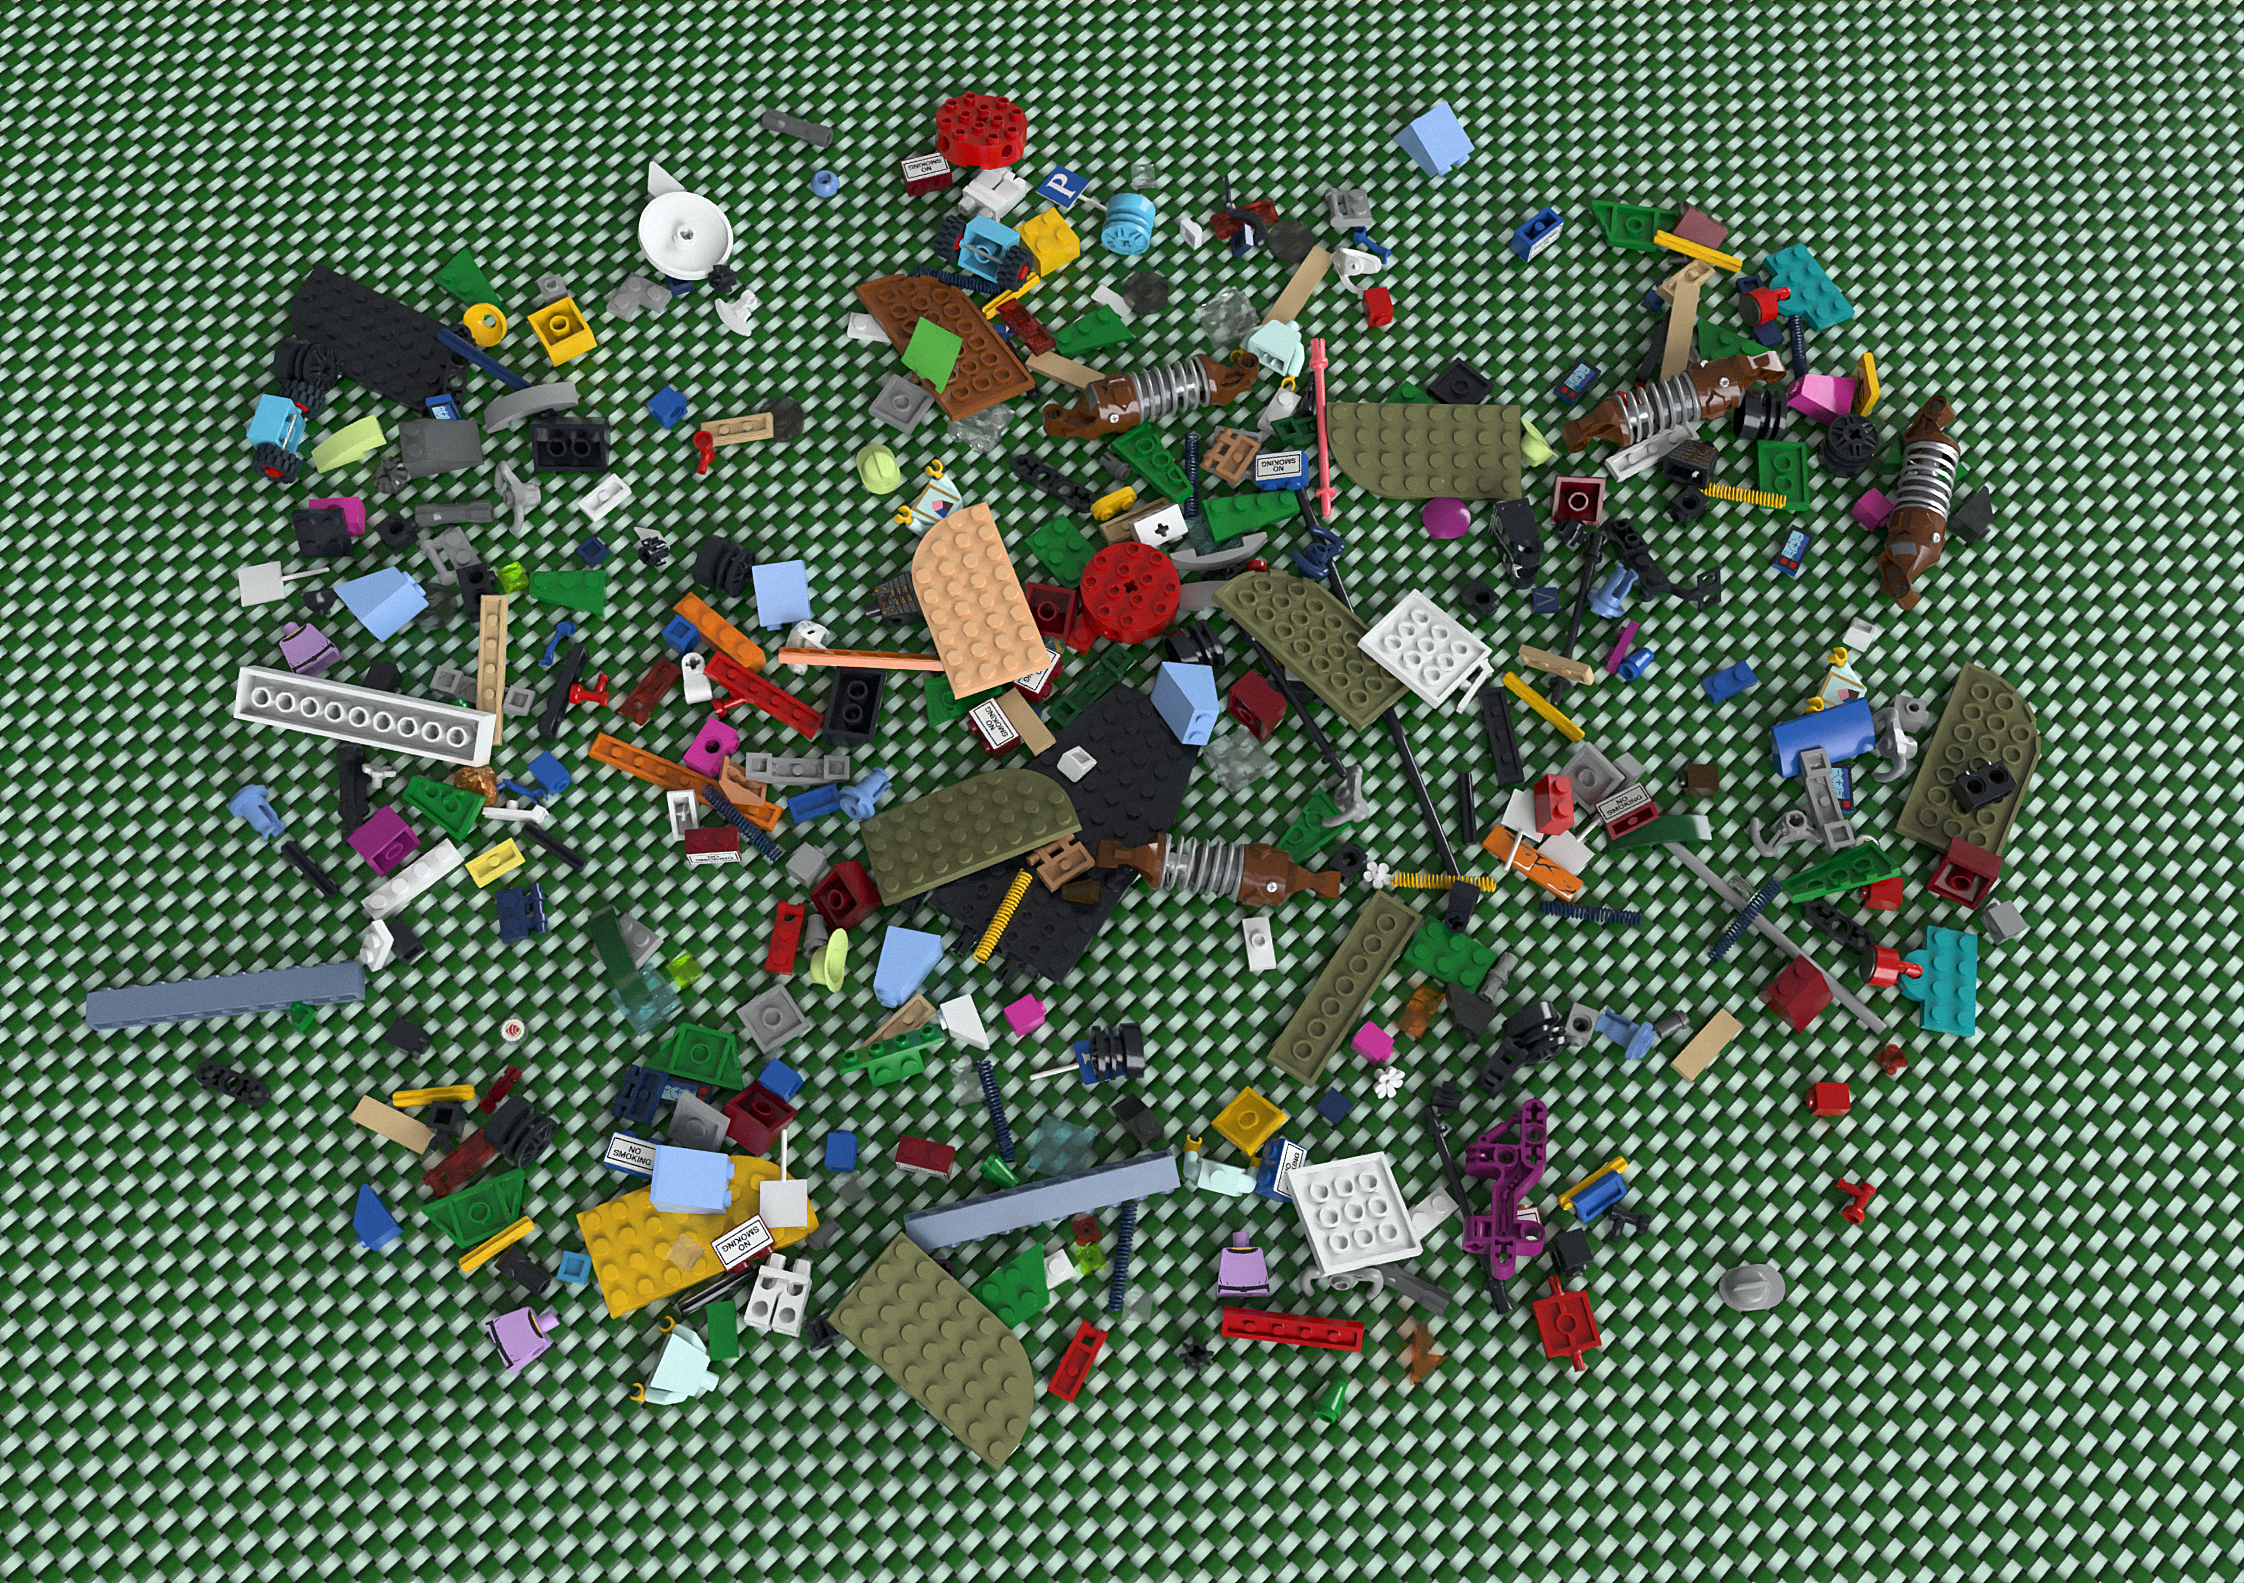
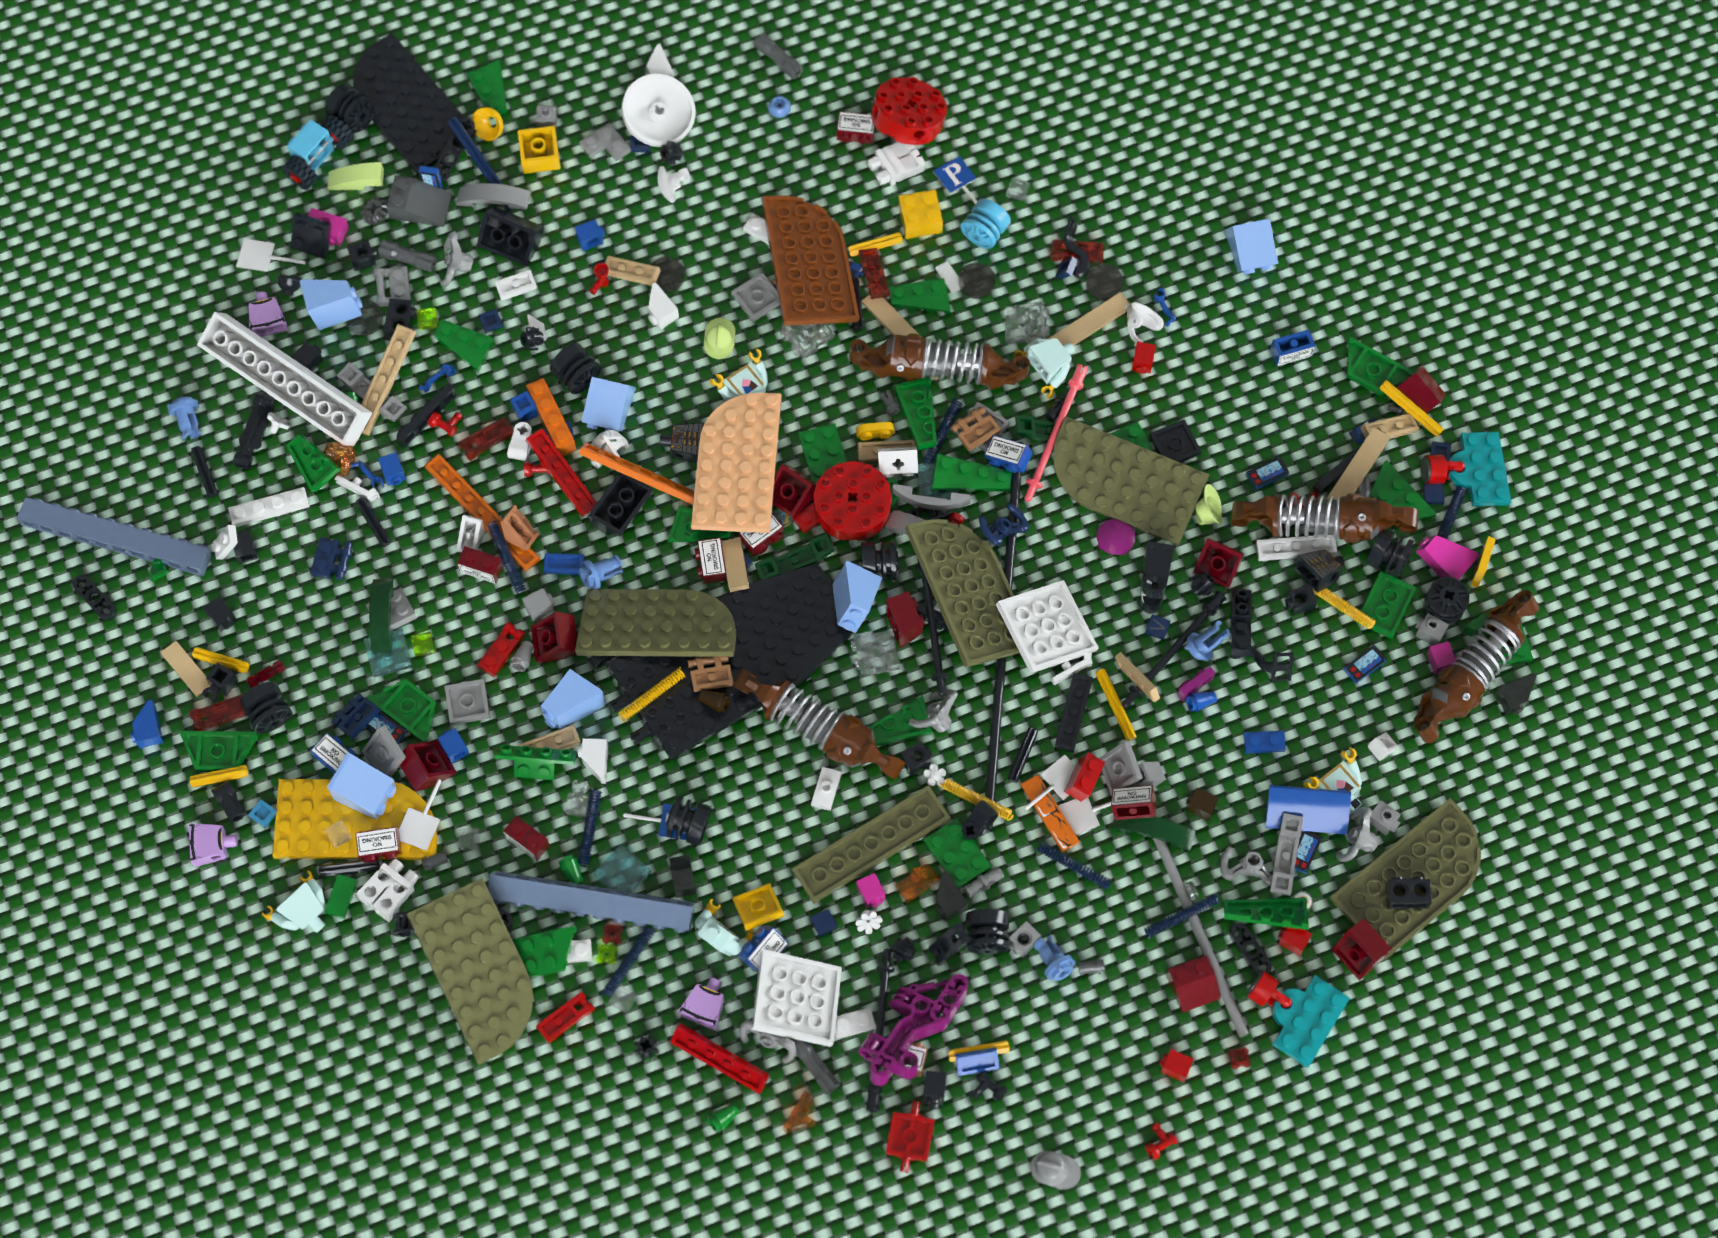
camera: 25 degrees right, 0 degrees up
magenta brick [347,805,421,878] -> none
light yellow plate [465,838,525,888] -> none
tile [500,1017,529,1046] -> none
dark pink brick [683,717,740,779] -> none
light grey slope [745,752,850,786] -> none
yellowish green piece [810,928,848,992] -> none
blue brick [824,1130,858,1173] -> none
bright green slope [901,316,963,394] -> none
dark blue piece [915,264,1004,296] -> none
brick [933,214,1034,292] -> none
dark pink brick [1003,993,1047,1038] -> none
black beam [1012,454,1095,514] -> none
white slope [1057,746,1097,782] -> none
white plate [1180,216,1203,250] -> none
white plate [1257,387,1301,438] -> none
light grey plate [1325,188,1372,228] -> none
black brick [1458,578,1500,623] -> none
tan tile [1670,1008,1743,1083] -> none
light grey brick [1979,900,2028,945] -> none
none -> white slope [648,282,679,330]
none -> light grey brick [1415,613,1449,646]

